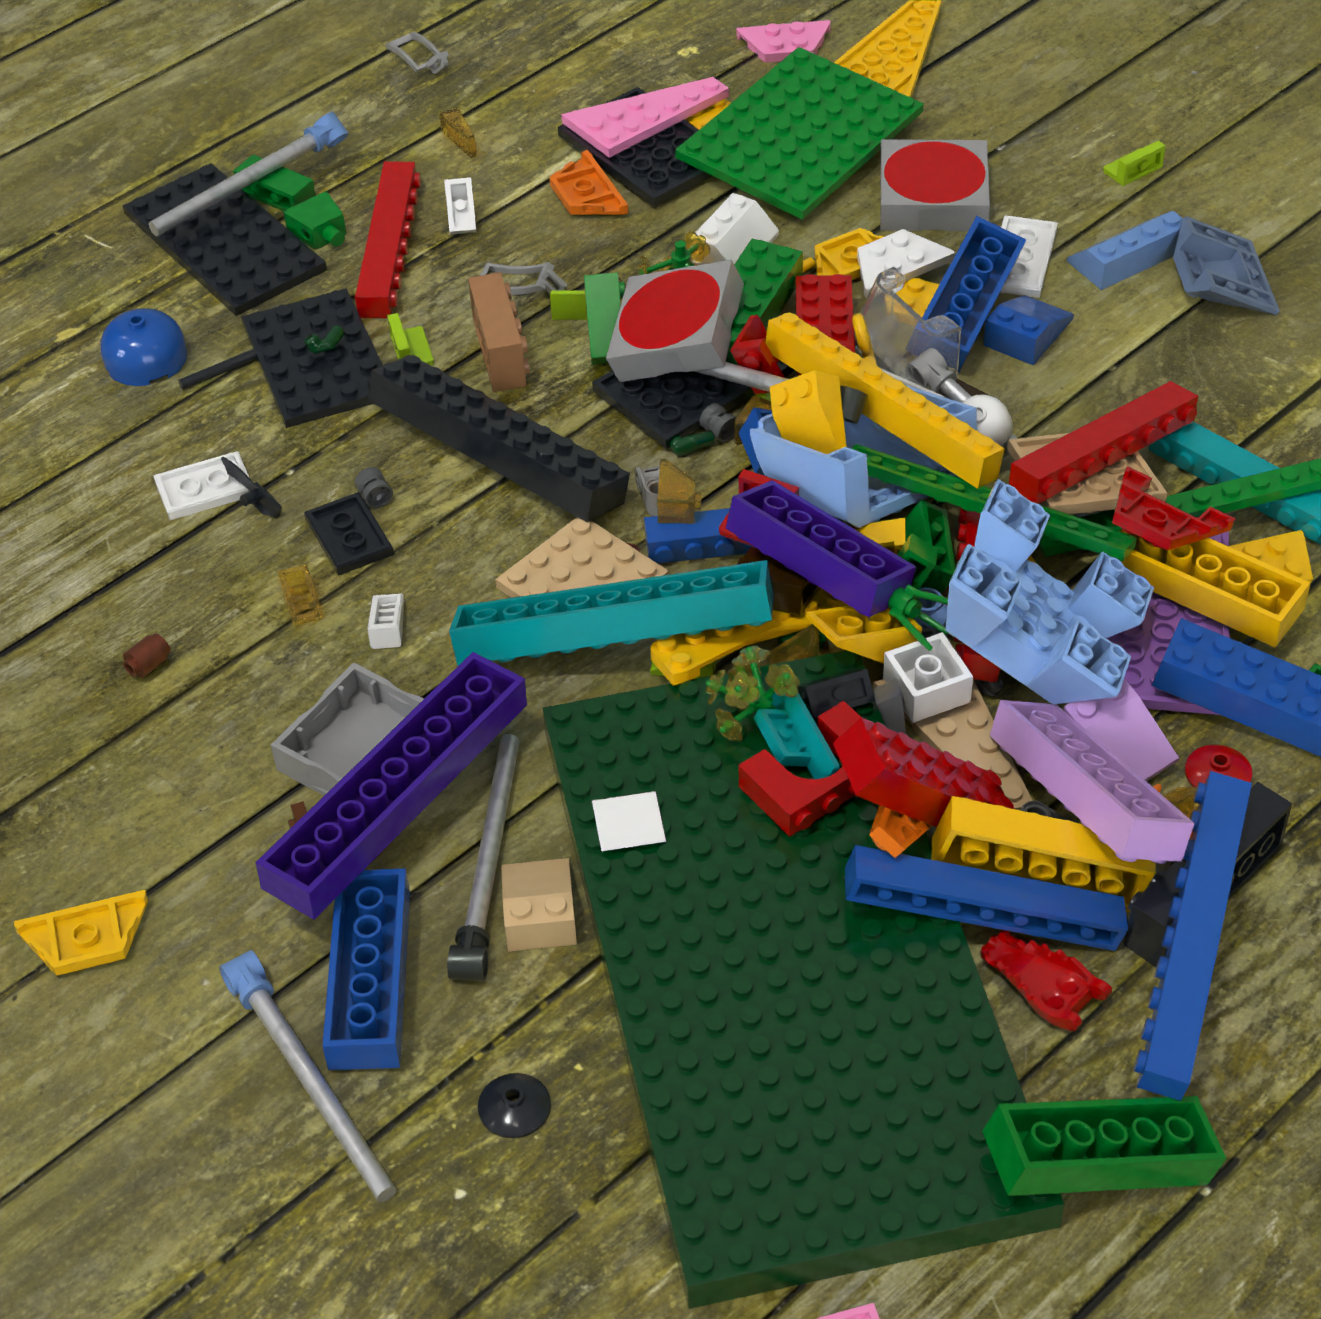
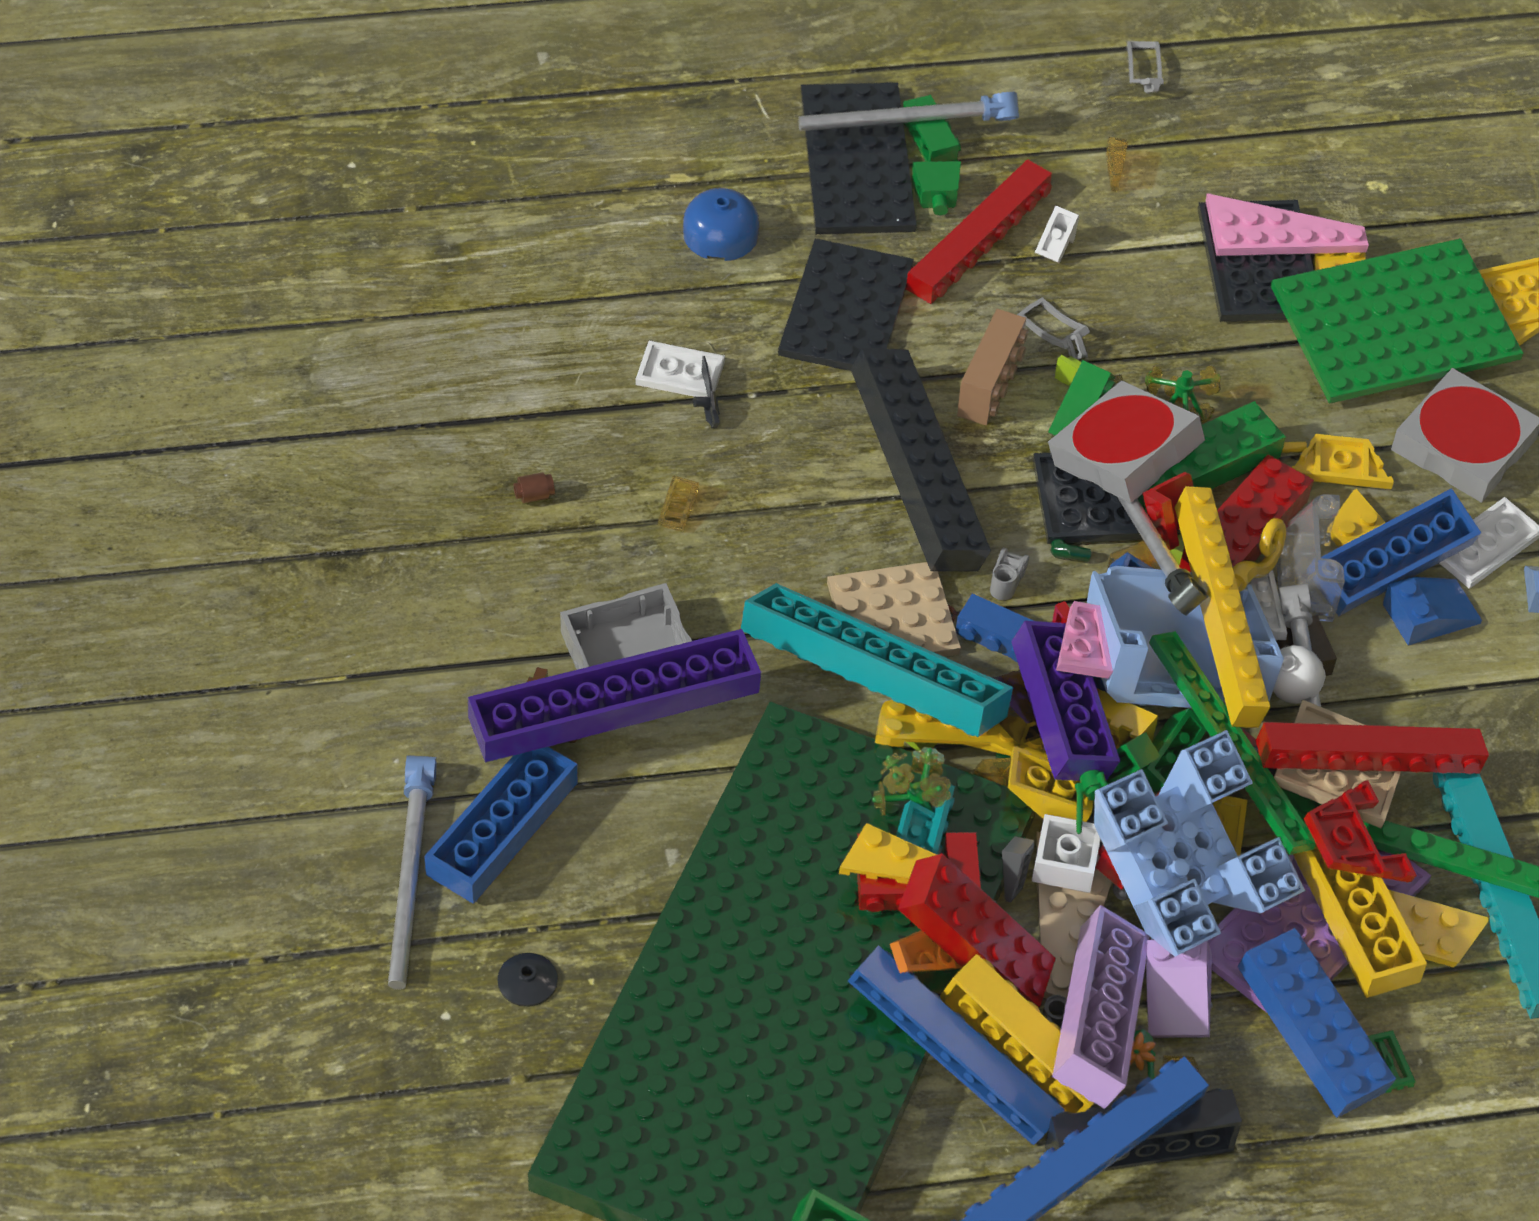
camera: 30 degrees right, 5 degrees up
yellow wing [13,890,148,976] -> none
black bar [178,349,257,390] -> none
black tile [304,492,394,576] -> none
dark green arm [305,325,345,354] -> none
dark grey wheel [355,467,393,508] -> none
white slope [367,593,404,649] -> none
lime panel [387,313,434,365] -> none
flat silver piece [447,734,520,981] -> none
tan slope [502,858,577,952] -> none
orange wing [549,150,629,215] -> none
white sticker [592,791,666,851] -> none
clear yellow slope [657,459,701,524] -> none
white slope [691,193,779,265] -> none
dark grey wheel [700,403,740,443] -> none
bright pink wing [736,20,831,63] -> none
yellow slope [770,370,847,454] -> none
black panel [796,668,875,719] -> none
white wing [857,229,955,298] -> none
red animal [980,930,1112,1031] -> none
red dish [1185,745,1252,789] -> none
none -> yellow wing [839,823,937,884]
none -> bright pink wing [1056,601,1113,679]

